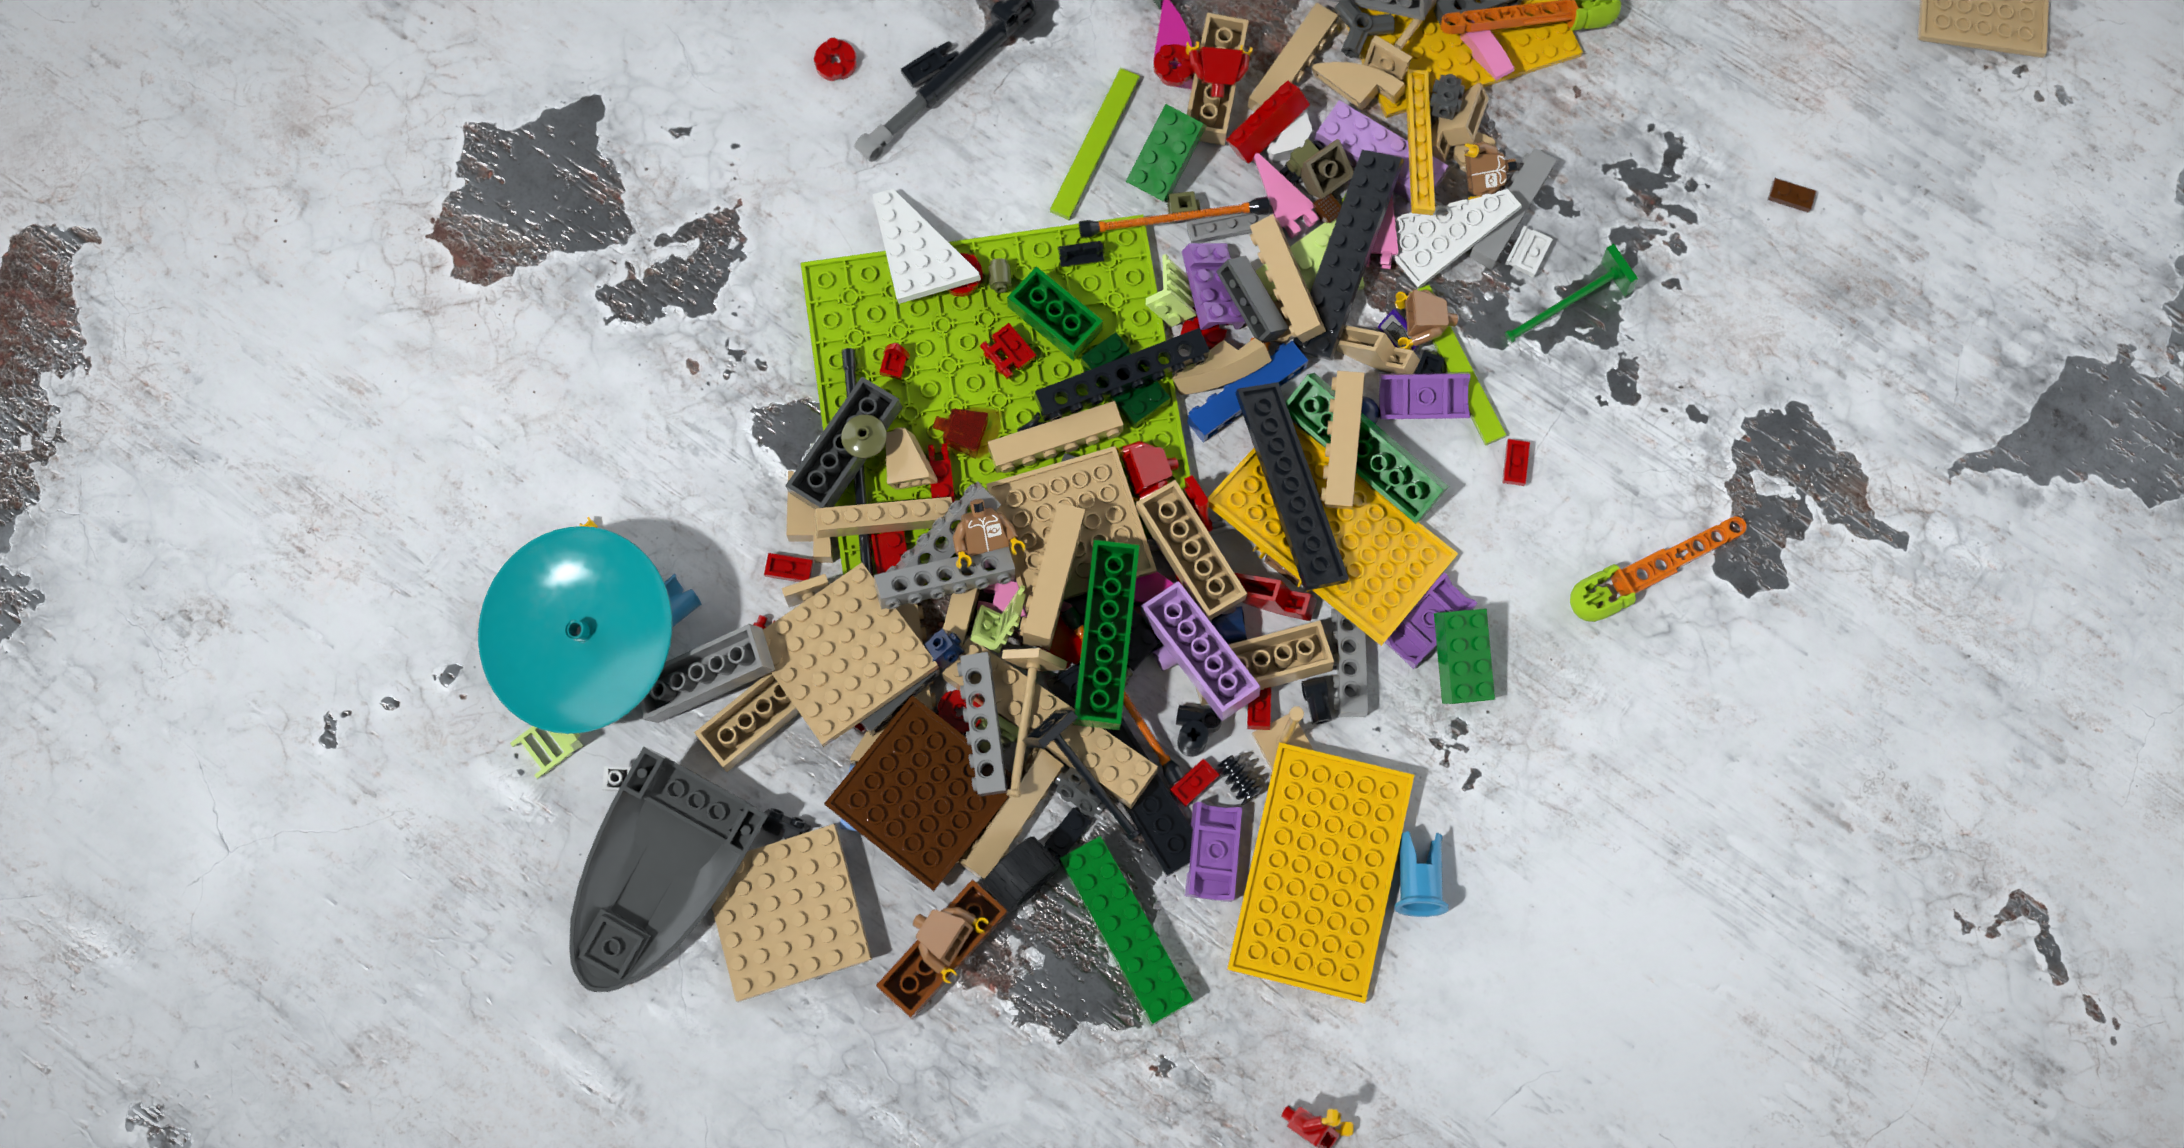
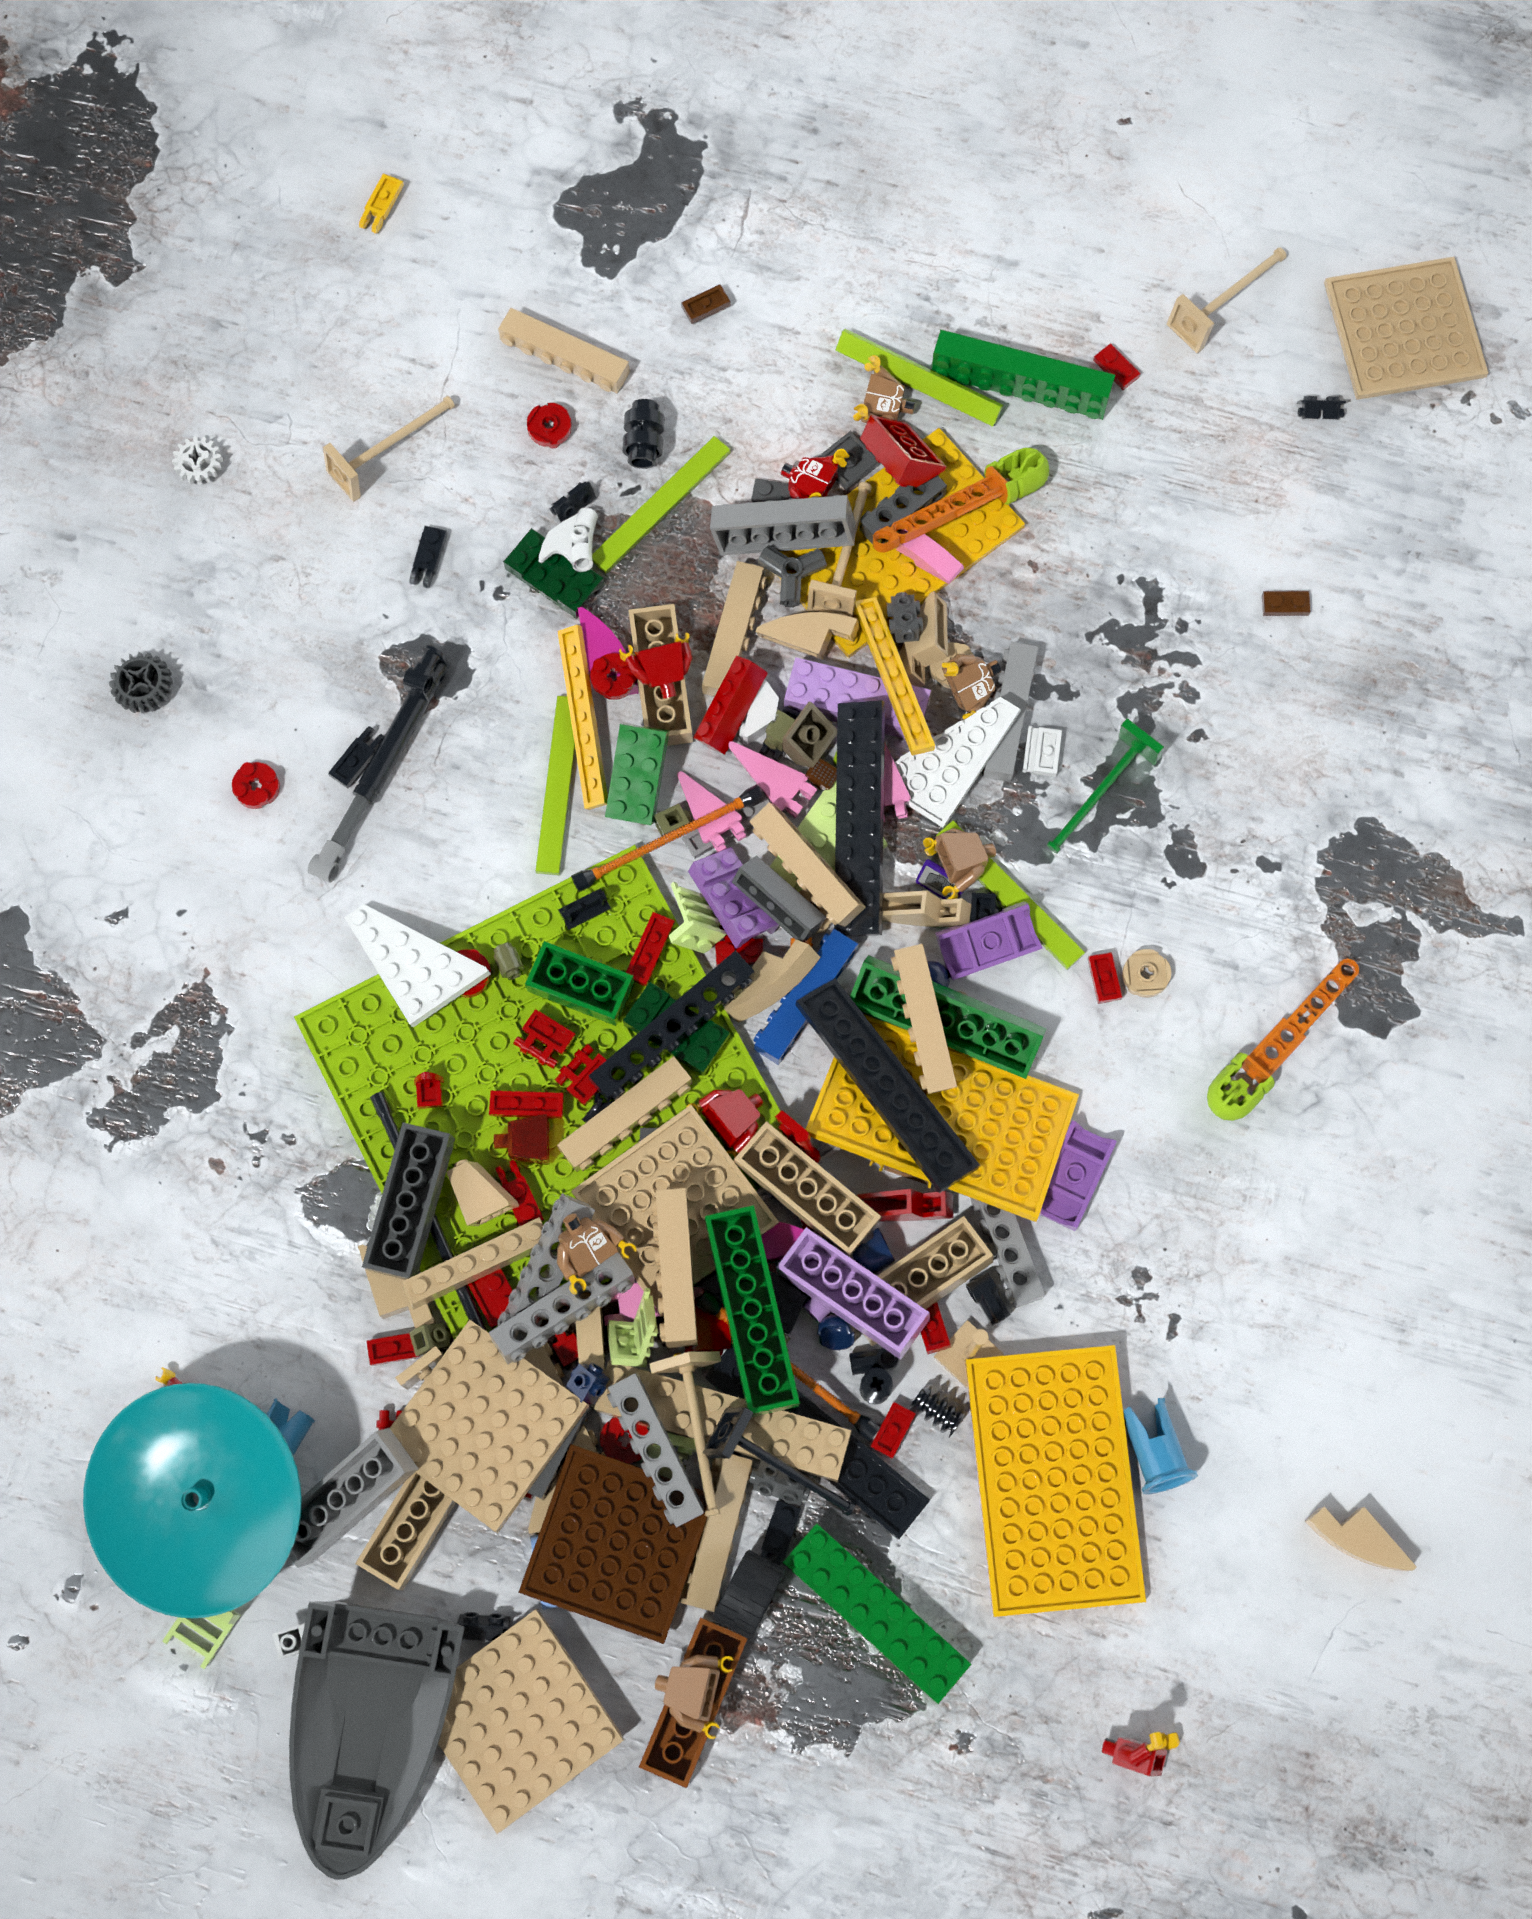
camera: 15 degrees left, 0 degrees up
olive dish [841,415,887,459] -> none
medium lavender piece [1185,802,1242,902] -> none
green brick [1434,609,1495,704] -> none
none -> olive brick [409,1322,452,1356]
none -> red plate [489,1090,564,1119]
none -> red plate [552,1332,578,1367]
none -> red plate [554,1044,617,1106]
none -> yellow plate [557,625,608,810]
none -> red plate [626,912,675,986]
none -> bright pink flag [677,771,746,852]
none -> dark blue hair [817,1314,855,1350]
none -> tan plate [1122,949,1171,998]
none -> black hinge [1297,396,1346,420]
none -> tan slope [1305,1507,1417,1571]

